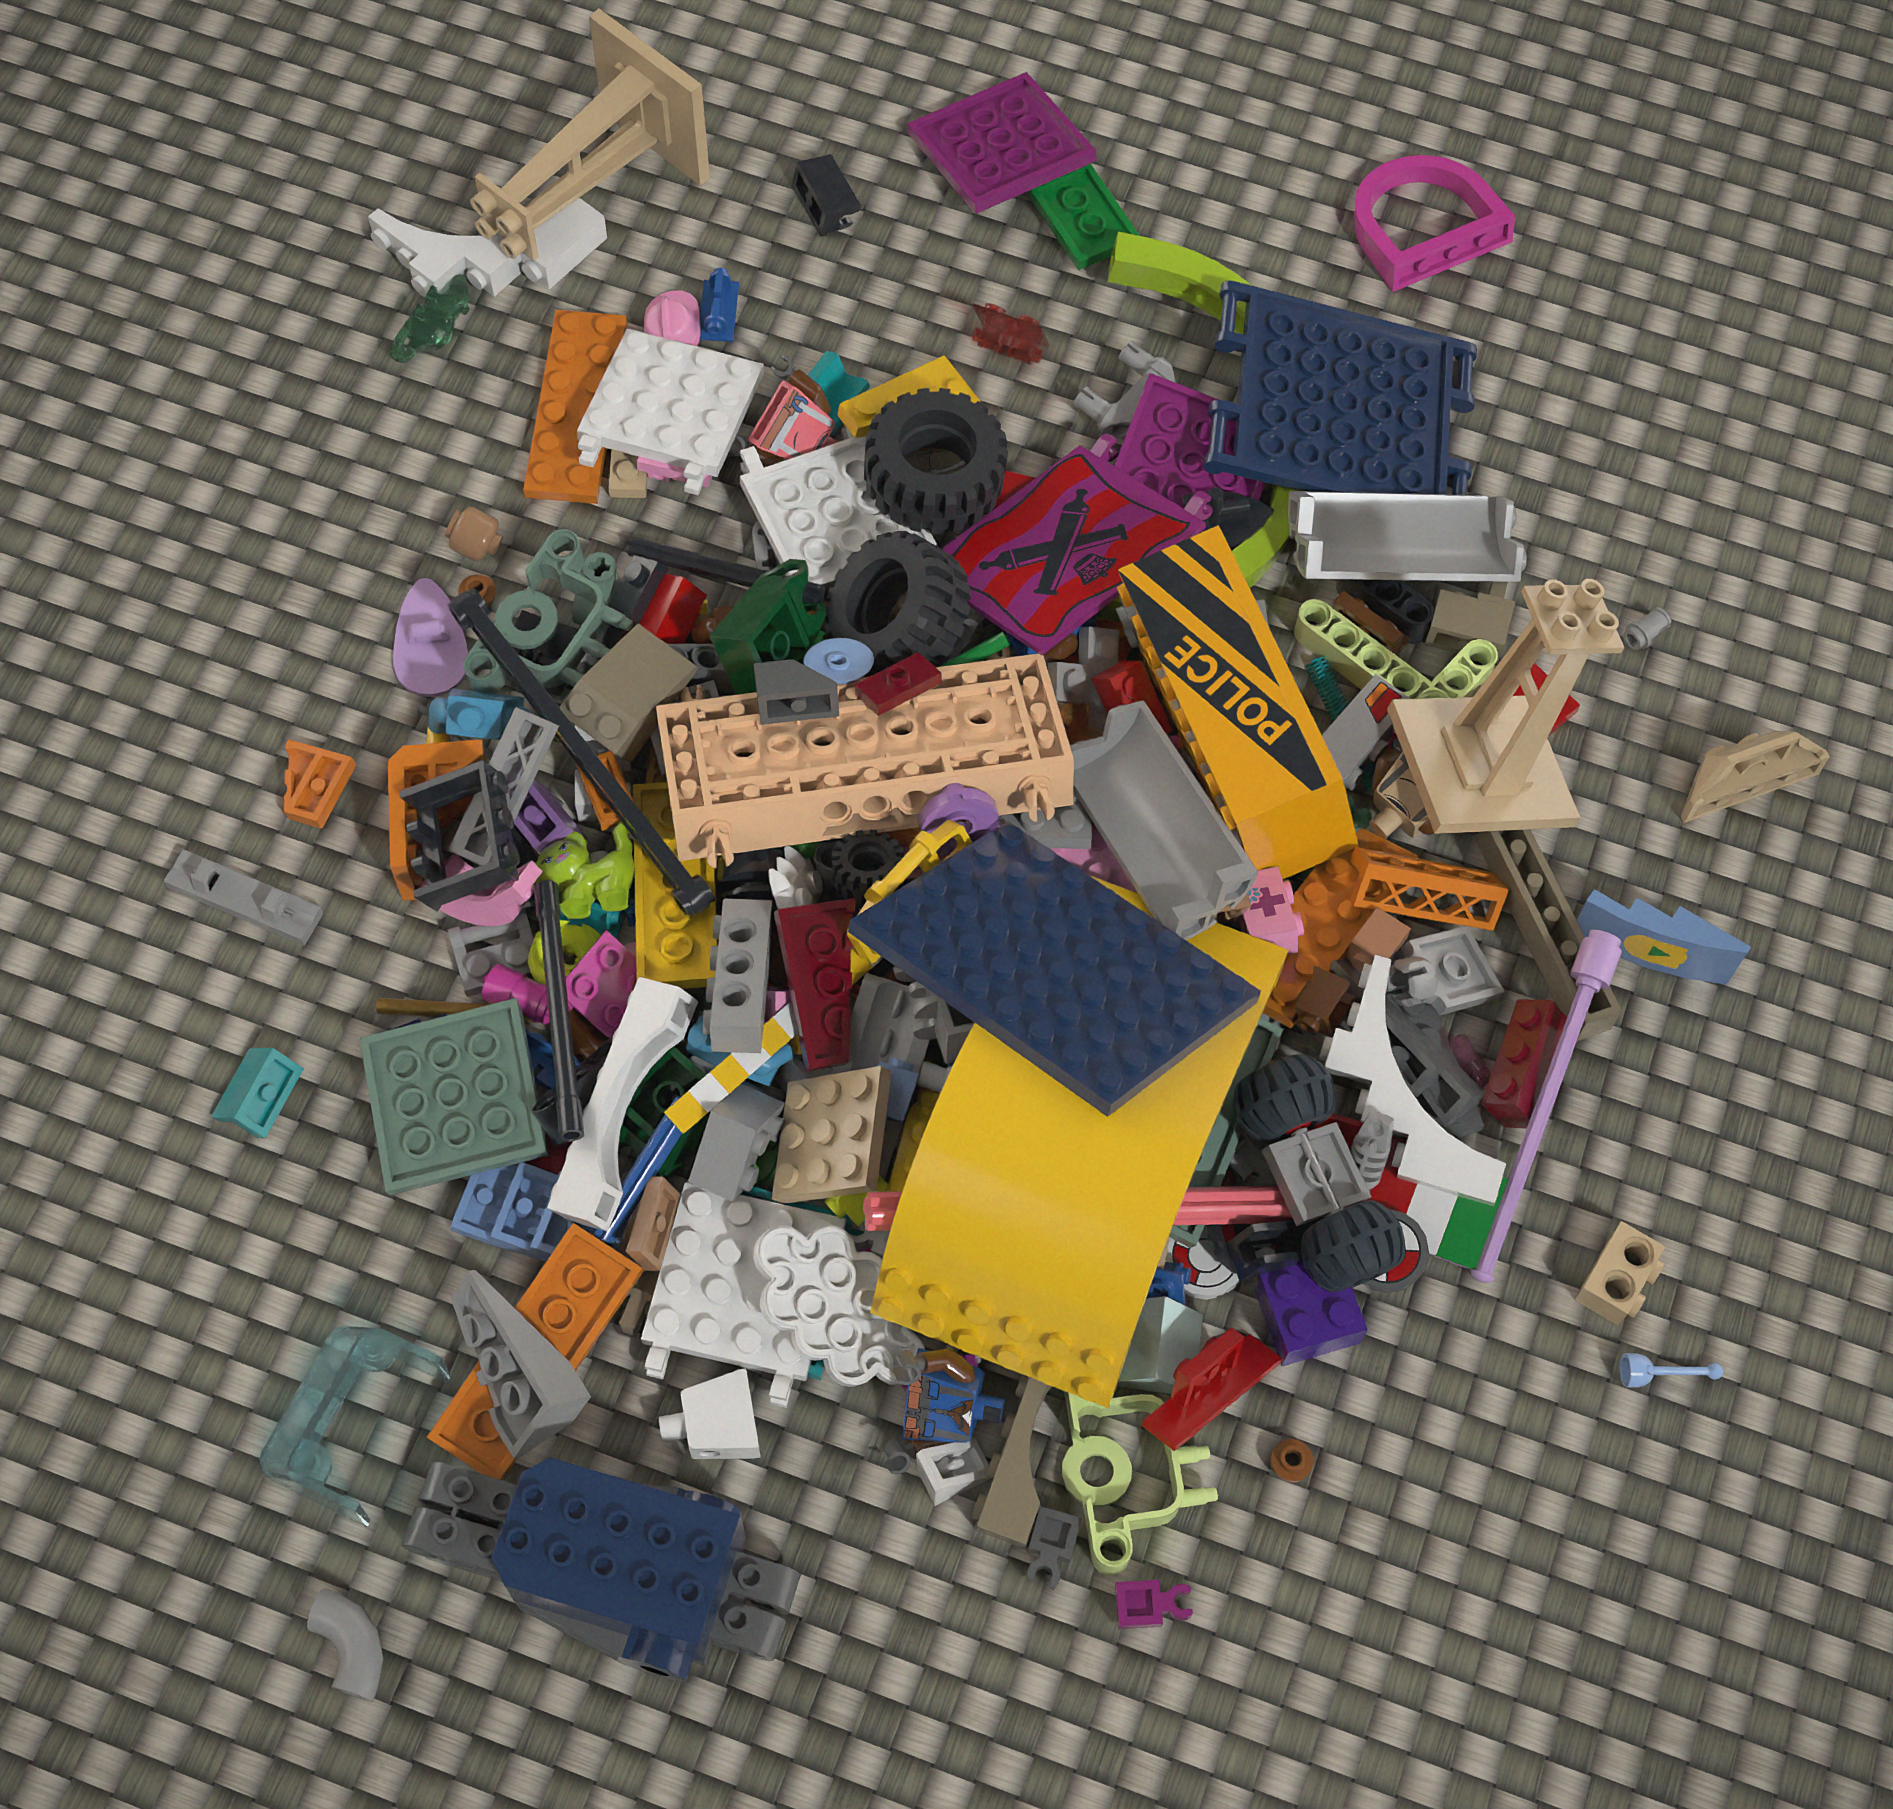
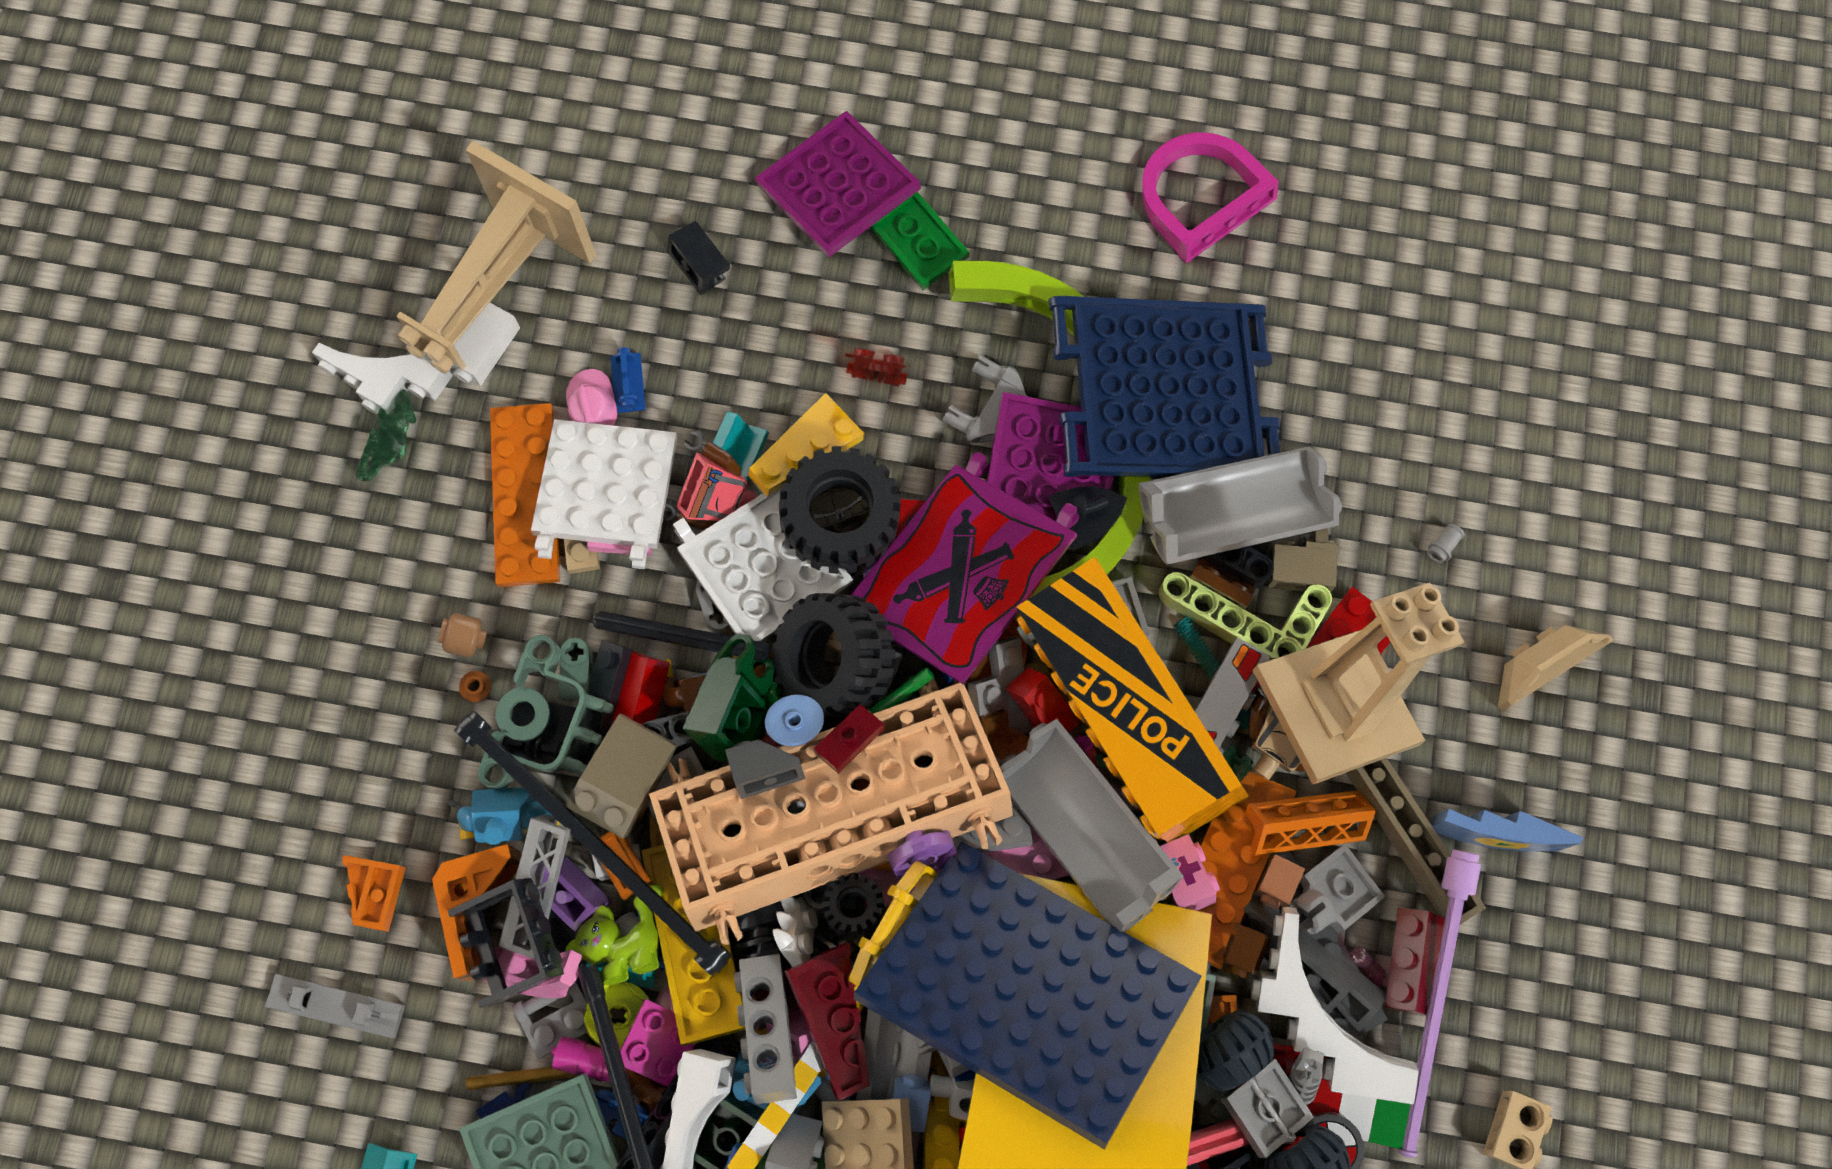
camera: 10 degrees left, 10 degrees up
lavender shield [393,578,468,697] -> none

